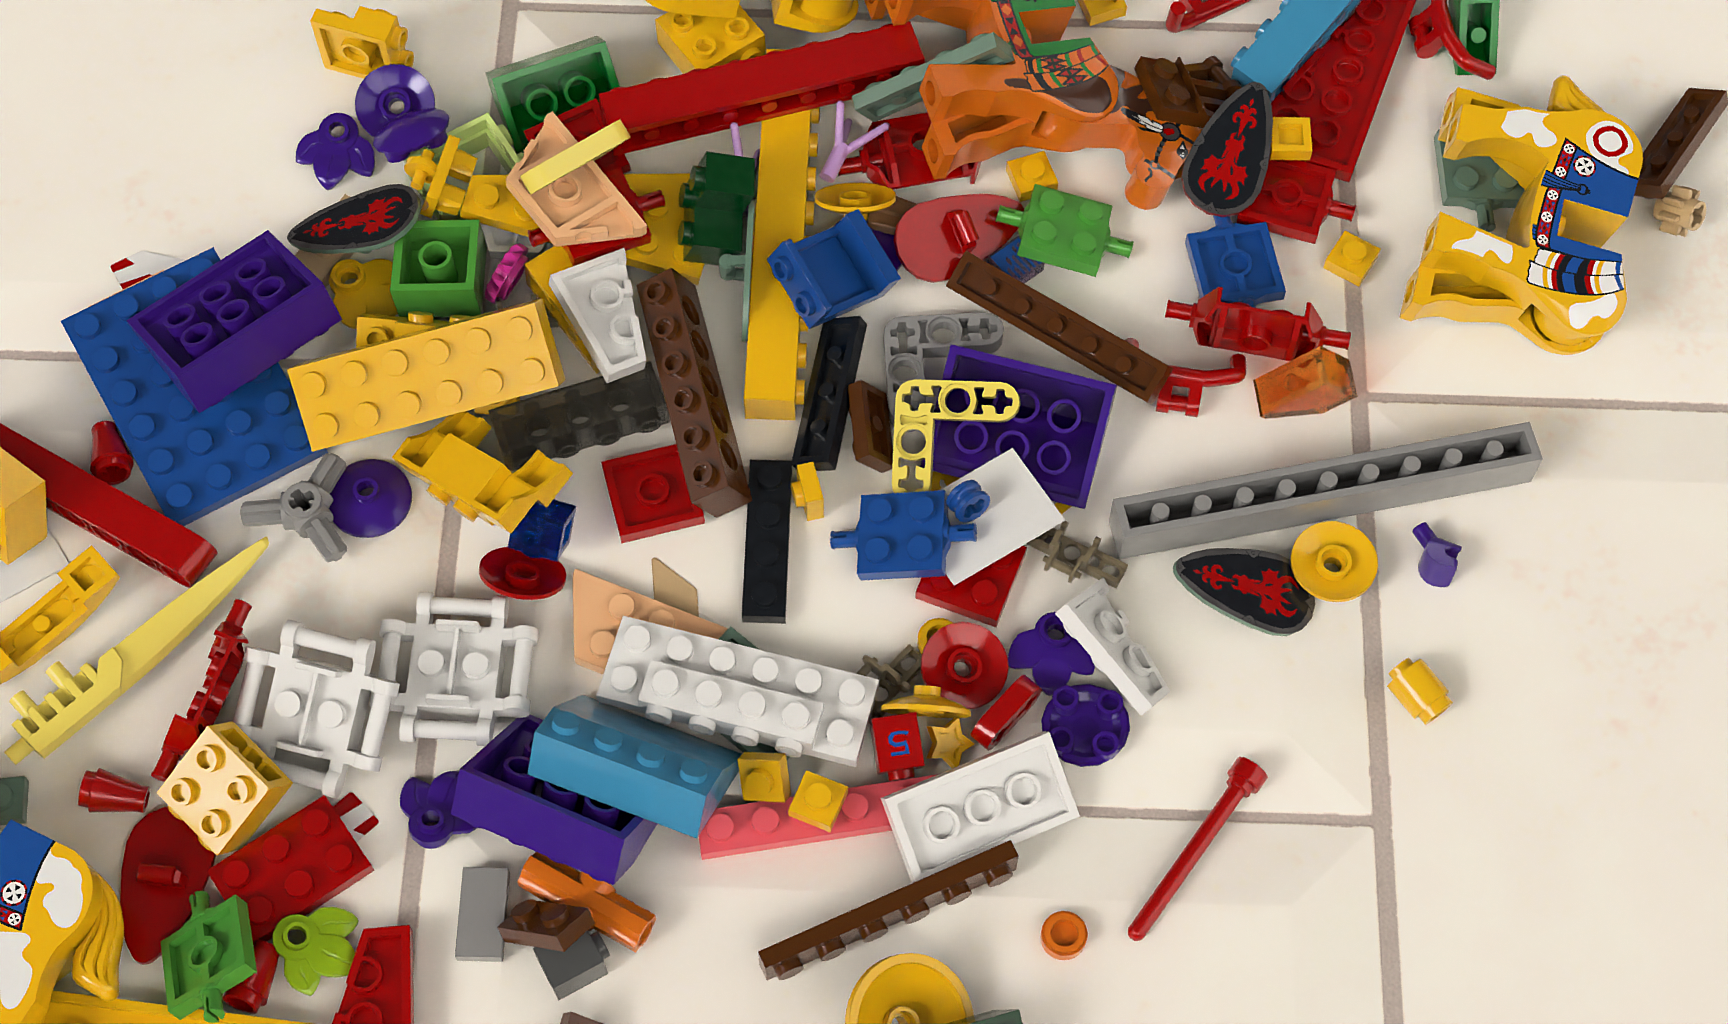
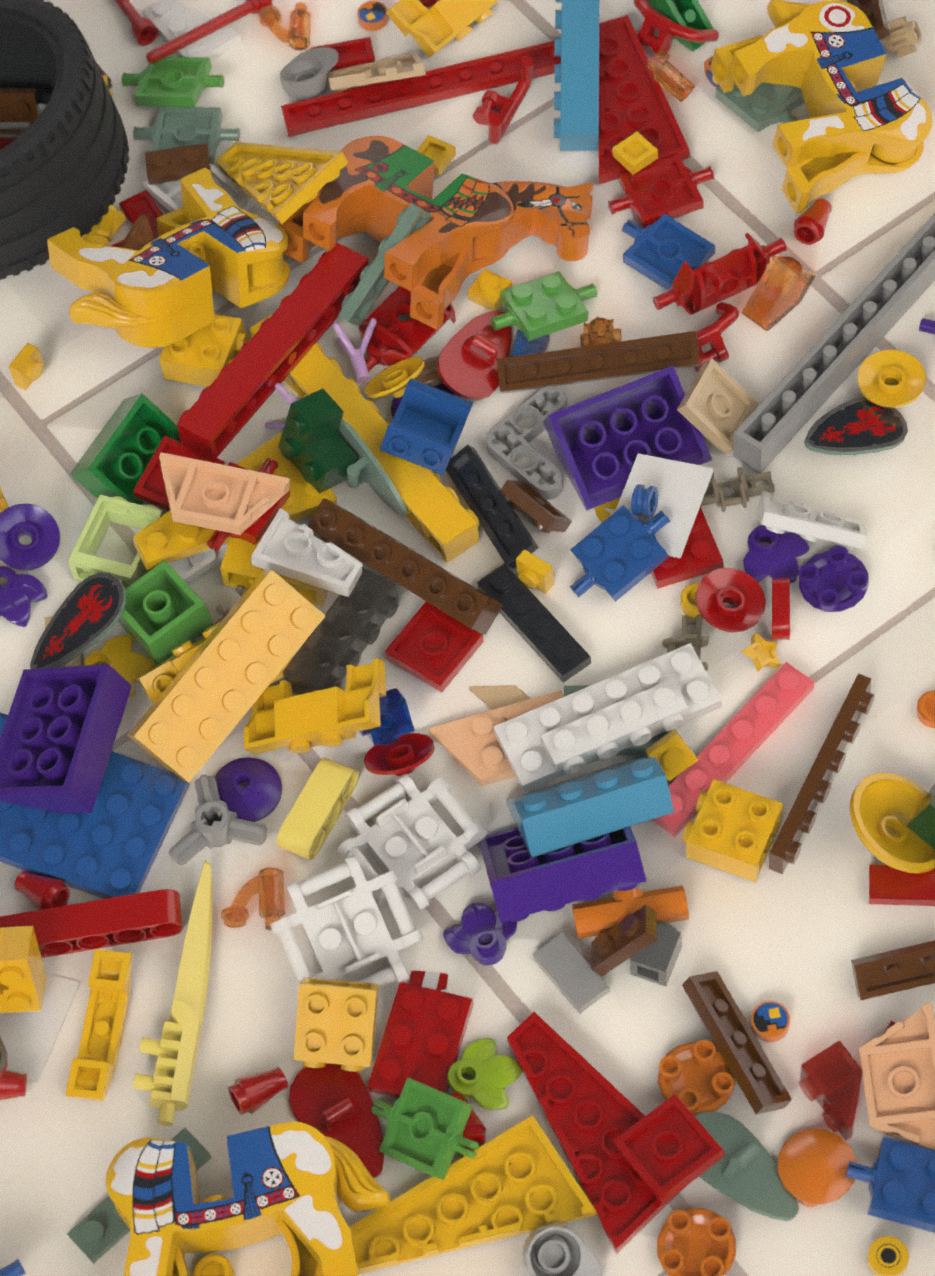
camera: 30 degrees left, 5 degrees down
red plate [151,599,252,782] -> none
dark purple dish [373,108,450,163] -> none
yellow hips [404,135,478,218] -> none
dark pink gear [485,243,530,305] -> none
light yellow beam [520,119,631,195] -> none
yellow plate [788,770,848,833] -> none
red brick [869,712,925,781] -> none
yellow dish [881,685,971,718] -> none
white plate [881,731,1080,883] -> none
light yellow beam [892,379,1021,493] -> none
reddish brown plate [1134,56,1242,128] -> none
shield [1181,82,1273,217] -> none
yellow plate [1323,231,1381,287] -> none
none -> clear orange plant [221,868,285,930]
none -> light yellow beam [276,757,359,861]
none -> clear orange gear [580,316,622,347]
none -> clear orange plant [646,50,695,102]
none -> tan plate [677,358,759,455]
none -> yellow brick [682,779,783,882]
none -> red cone [794,198,832,245]

